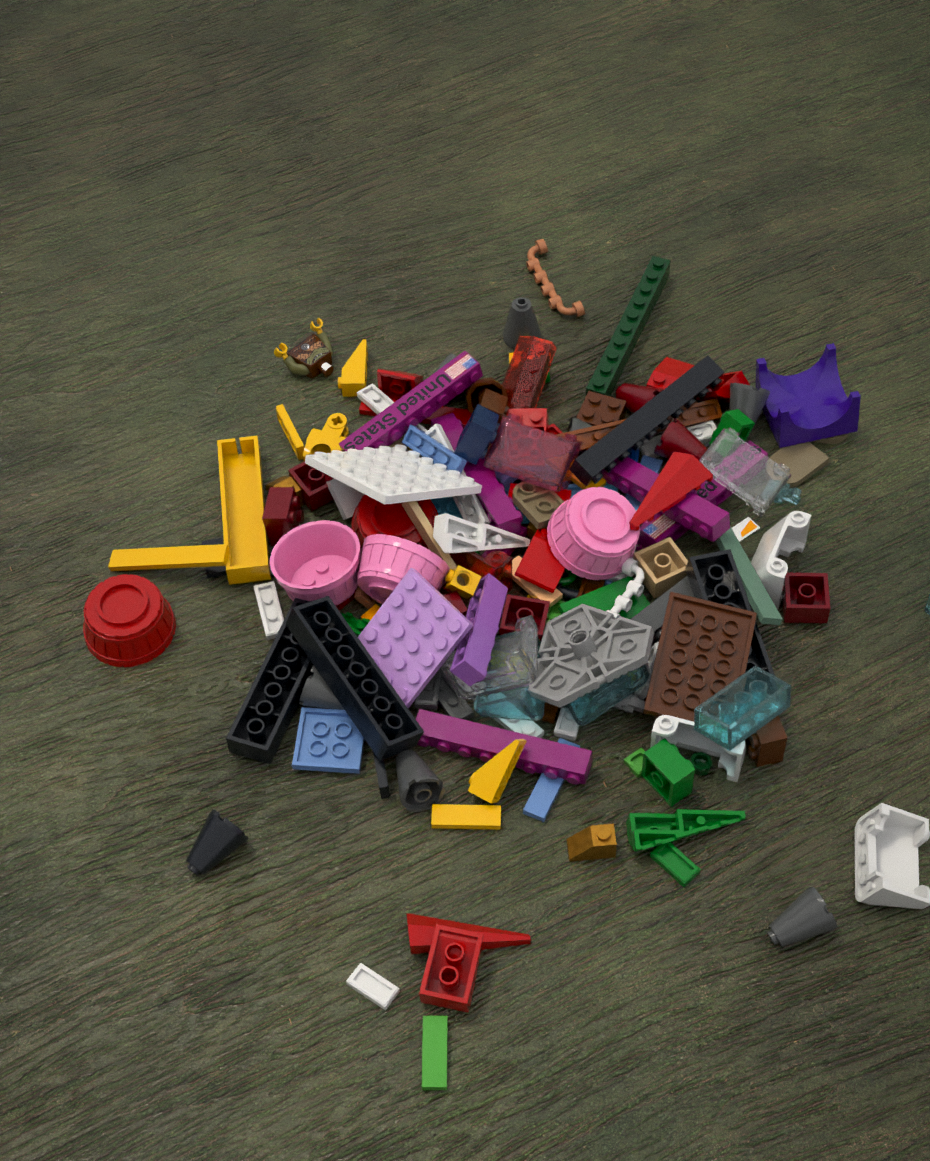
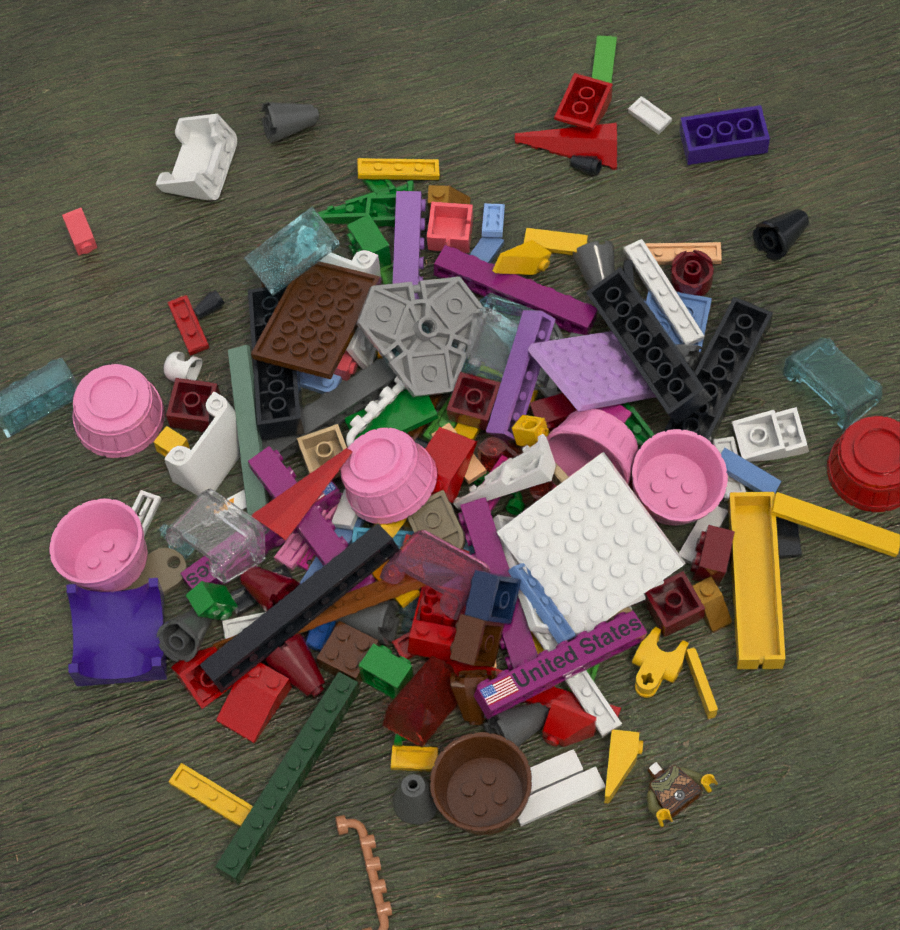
camera: 170 degrees left, 10 degrees up
none -> bright pink piece [49,498,148,592]
none -> bright pink piece [73,364,165,458]
none -> white tile [132,490,162,536]
none -> yellow brick [153,426,190,457]
none -> white helmet [164,352,203,382]
none -> red tile [167,295,209,356]
none -> yellow tile [168,763,253,827]
none -> black cone [194,290,225,319]
none -> yellow tile [357,158,440,180]
none -> green brick [359,643,415,703]
none -> medium lavender brick [393,191,426,300]
none -> coral piece [427,202,473,253]
none -> reddish brown piece [430,732,532,835]
none -> light blue plate [482,203,505,237]
none -> white tile [518,766,606,826]
none -> white tile [530,749,583,795]
none -> black cone [570,155,602,176]
none -> white tile [623,239,704,345]
none -> light nougat tile [645,242,722,265]
none -> dark red brick [670,250,714,296]
none -> dark purple brick [679,105,770,165]
none -> medium blue tile [721,448,781,493]
none -> white slope [732,407,809,462]
none -> clear light blue windscreen [783,337,882,431]

